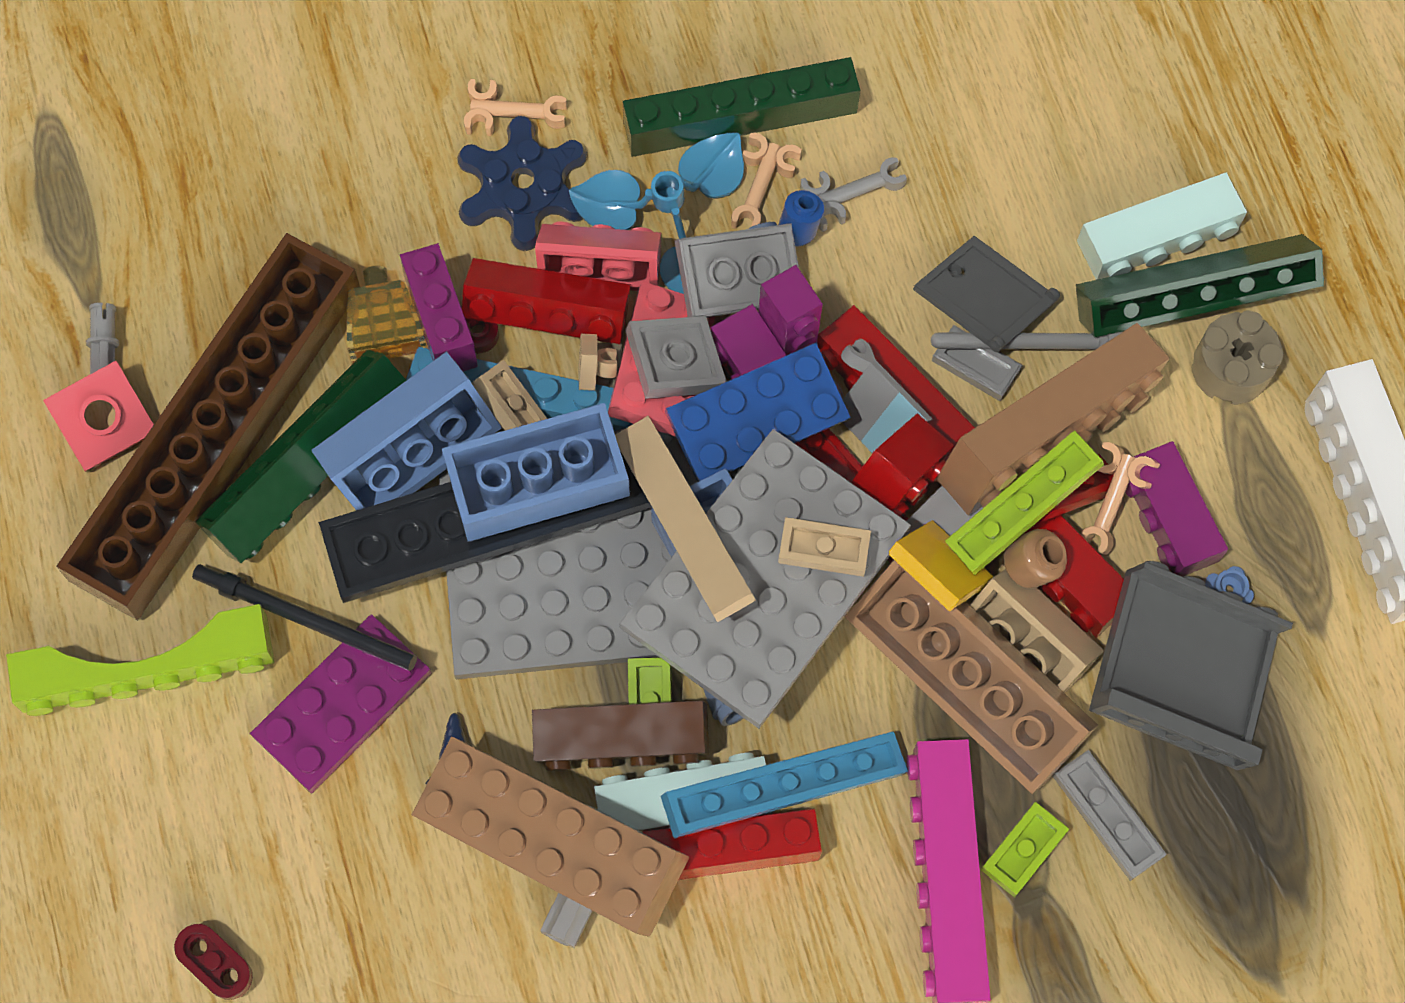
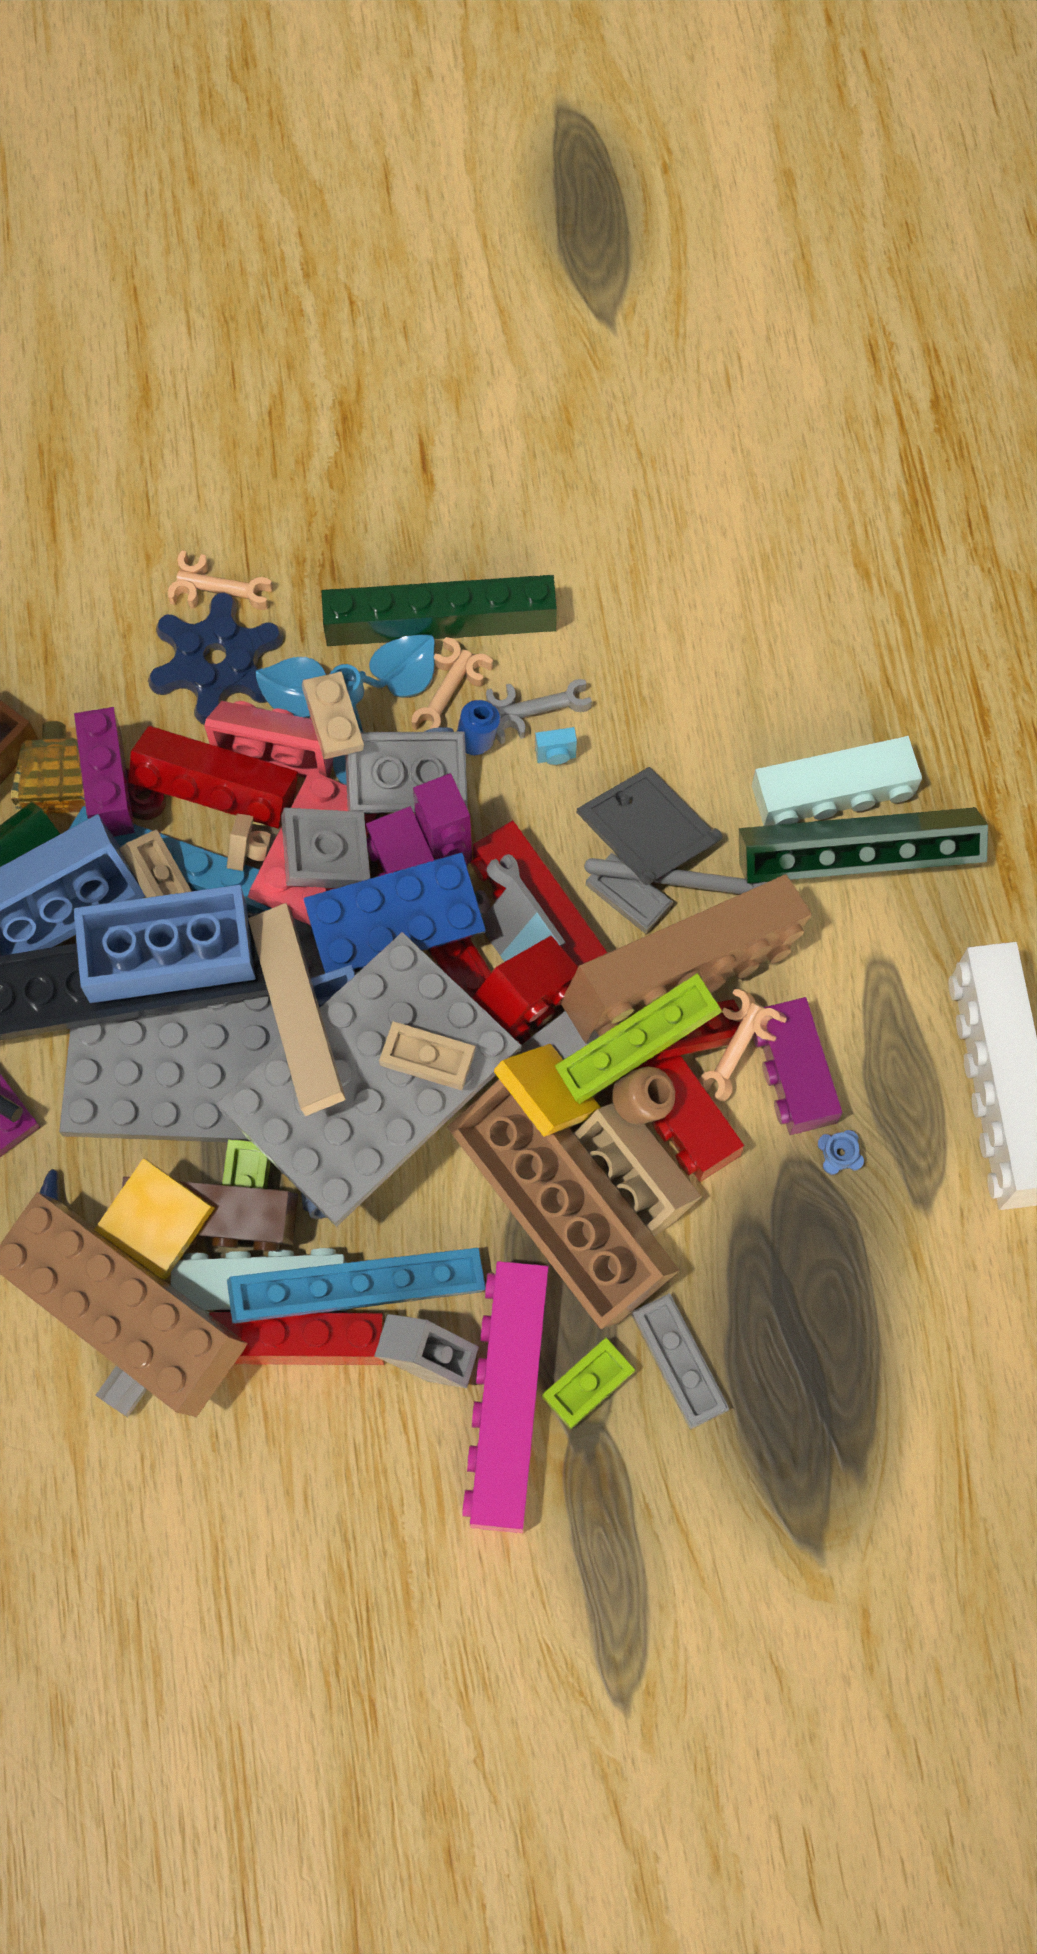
camera: 10 degrees right, 0 degrees up
dark grey panel [1089,561,1293,770] -> none
dark tan brick [1192,310,1284,405] -> none
none -> yellow tile [94,1158,215,1279]
none -> tan plate [302,671,364,759]
none -> light grey brick [375,1314,479,1388]
none -> medium azure plate [535,727,577,765]

